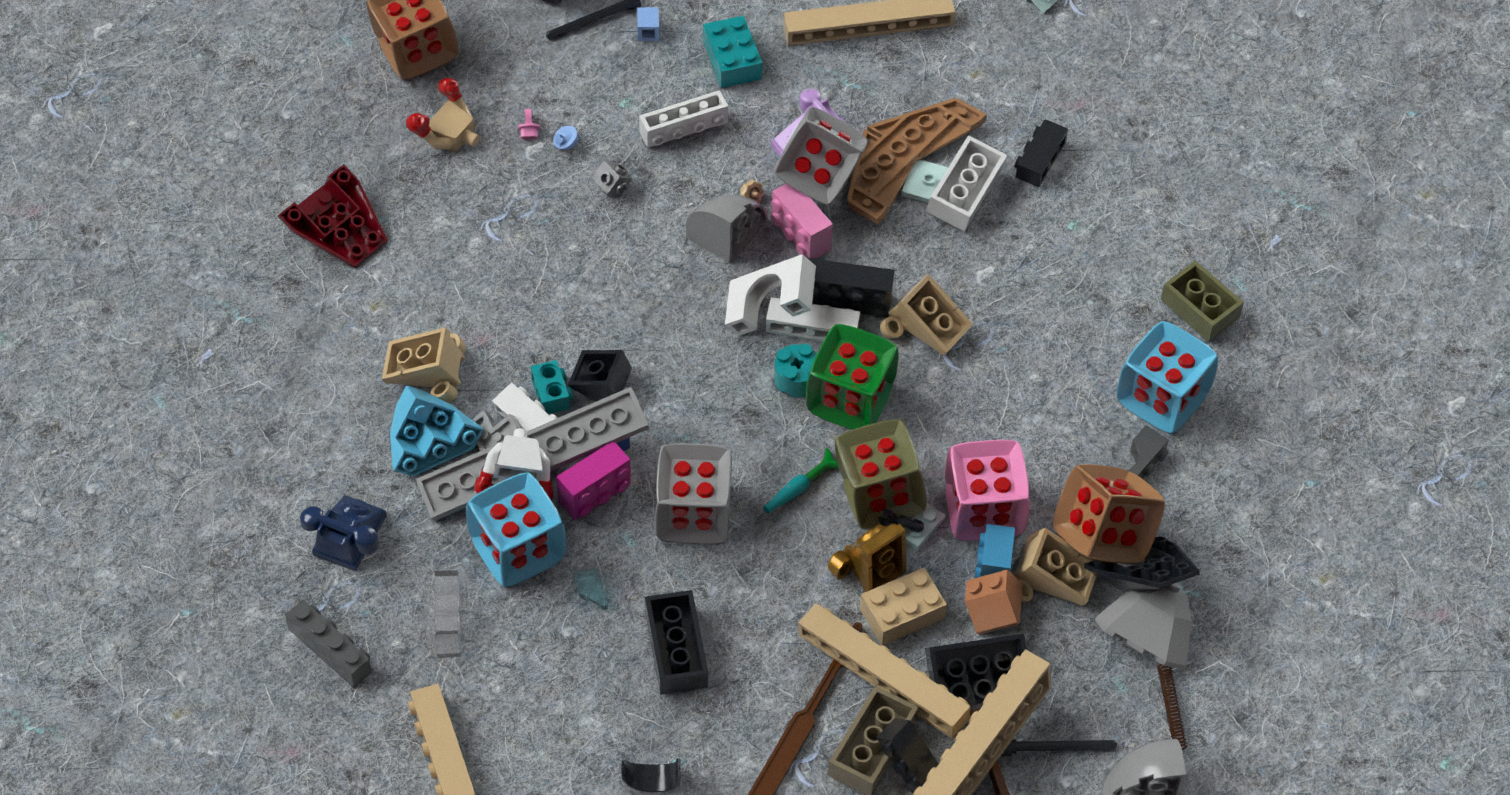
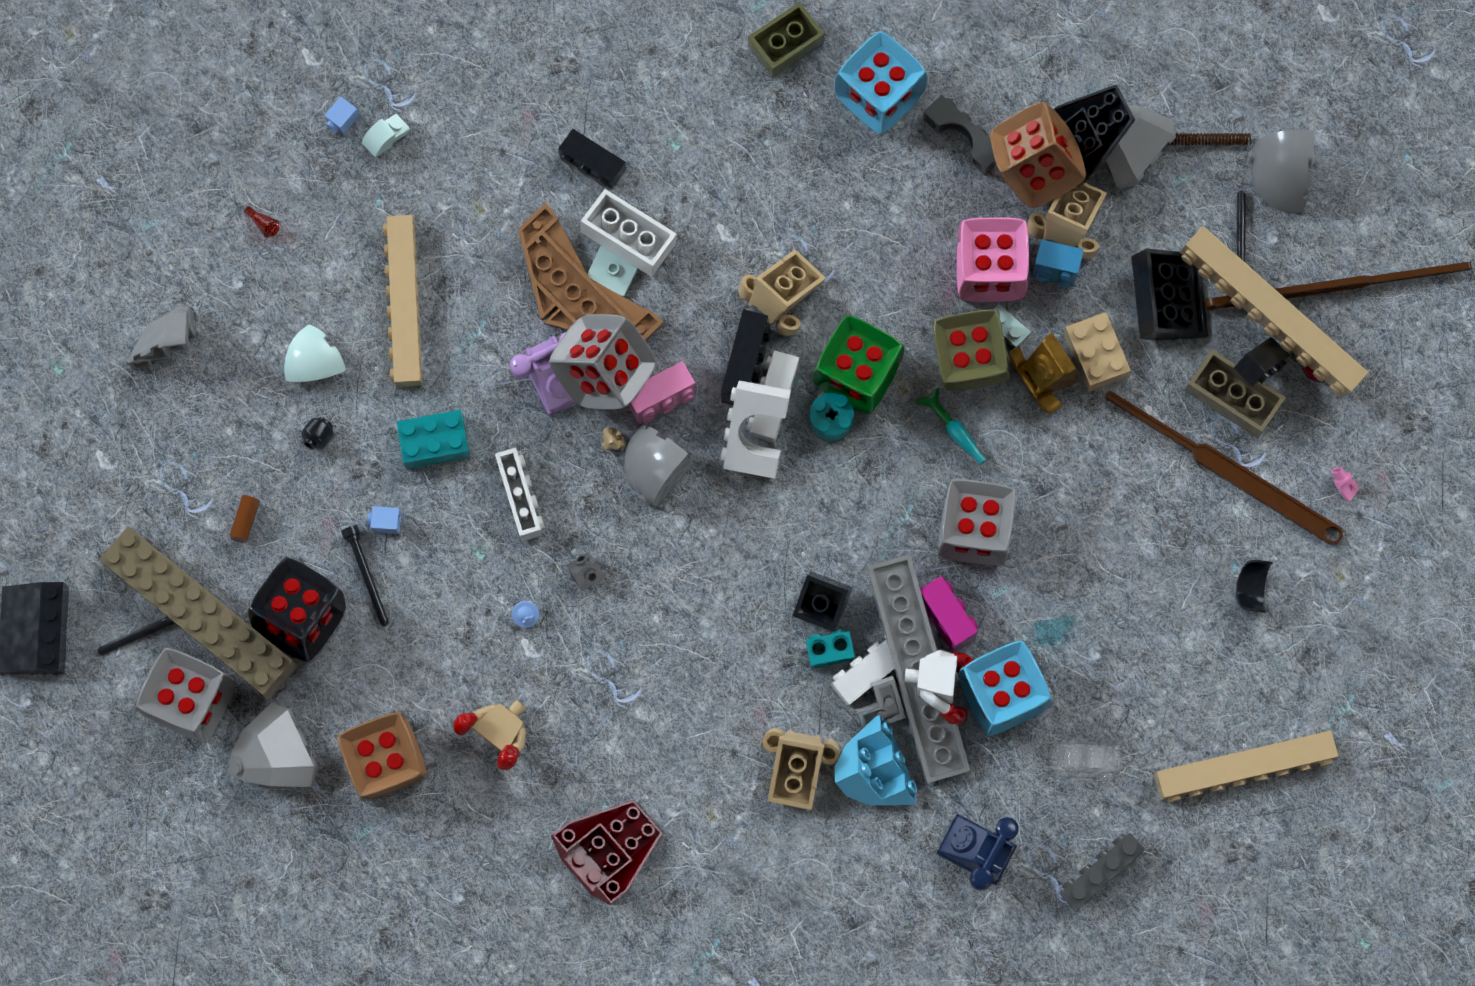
camera: 80 degrees left, 20 degrees up
bright pink piece [517,109,540,140] -> none
black brick [645,590,708,695] -> none
tan brick [798,603,970,739] -> none
black piece [879,509,924,533] -> none
nougat slope [965,570,1022,635] -> none

